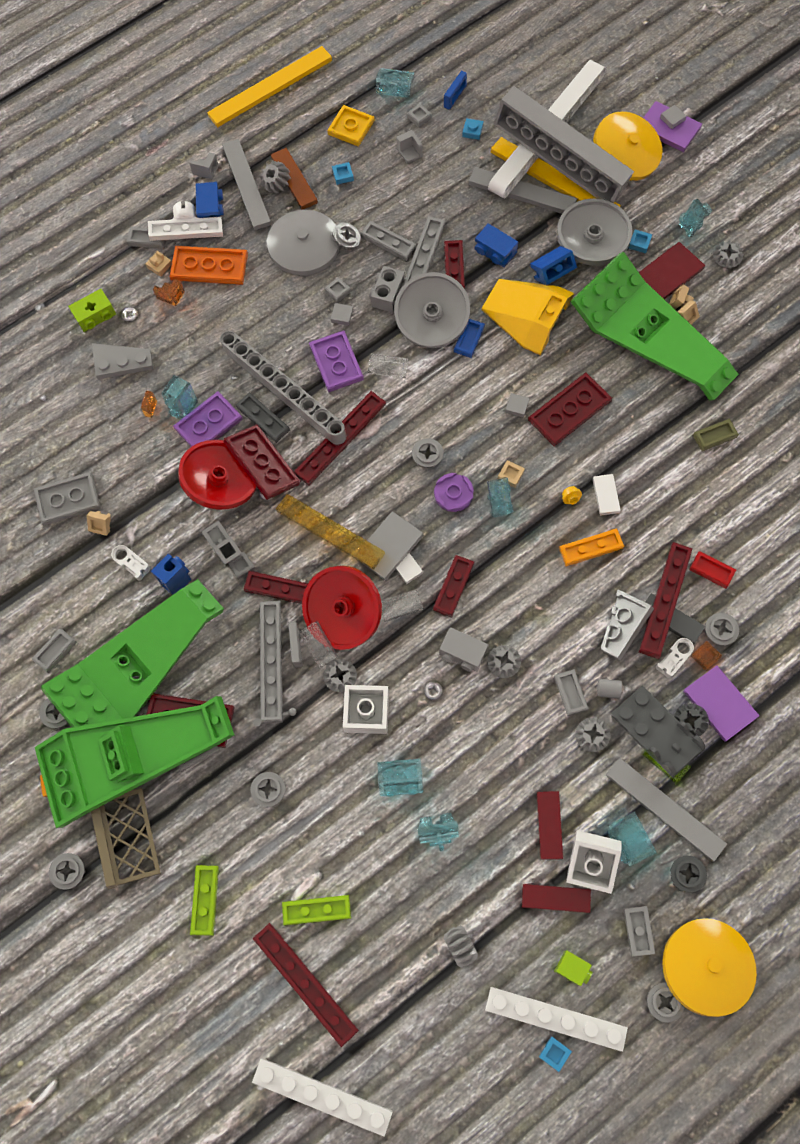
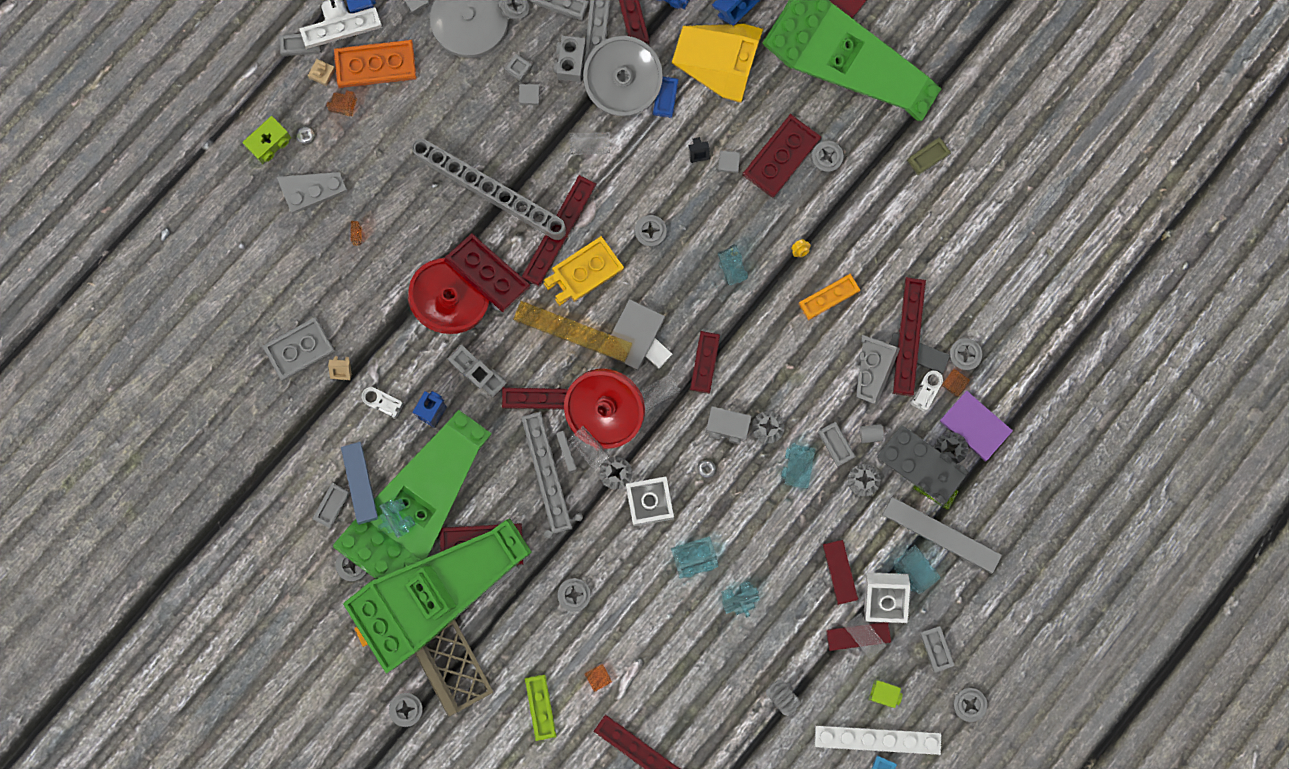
camera: 20 degrees left, 10 degrees up
clear light blue brick [161,375,198,418] -> none
medium lavender tile [173,391,243,447] -> none
dark grey tile [236,392,290,443] -> none
lime tile [282,895,351,926] -> none
medium lavender tile [309,331,364,393] -> none
medium lavender tile [434,473,474,512] -> none
tan tile [498,460,525,488] -> none
white tile [593,474,621,516] -> none
yellow dish [662,919,757,1017] -> none
tan tile [669,284,694,310] -> none
dark grey gear [670,855,707,893] -> none
tan tile [677,300,700,324] -> none
red tile [689,551,736,589] -> none
none -> sand blue tile [341,442,379,524]
none -> clear light blue hips [378,498,415,539]
none -> yellow tile [544,236,624,307]
none -> clear orange tile [585,664,612,692]
none -> black tile [688,137,710,163]
none -> clear light blue bracket [781,443,815,489]
none -> light grey gear [811,141,843,172]
none -> clear tile [844,613,886,659]

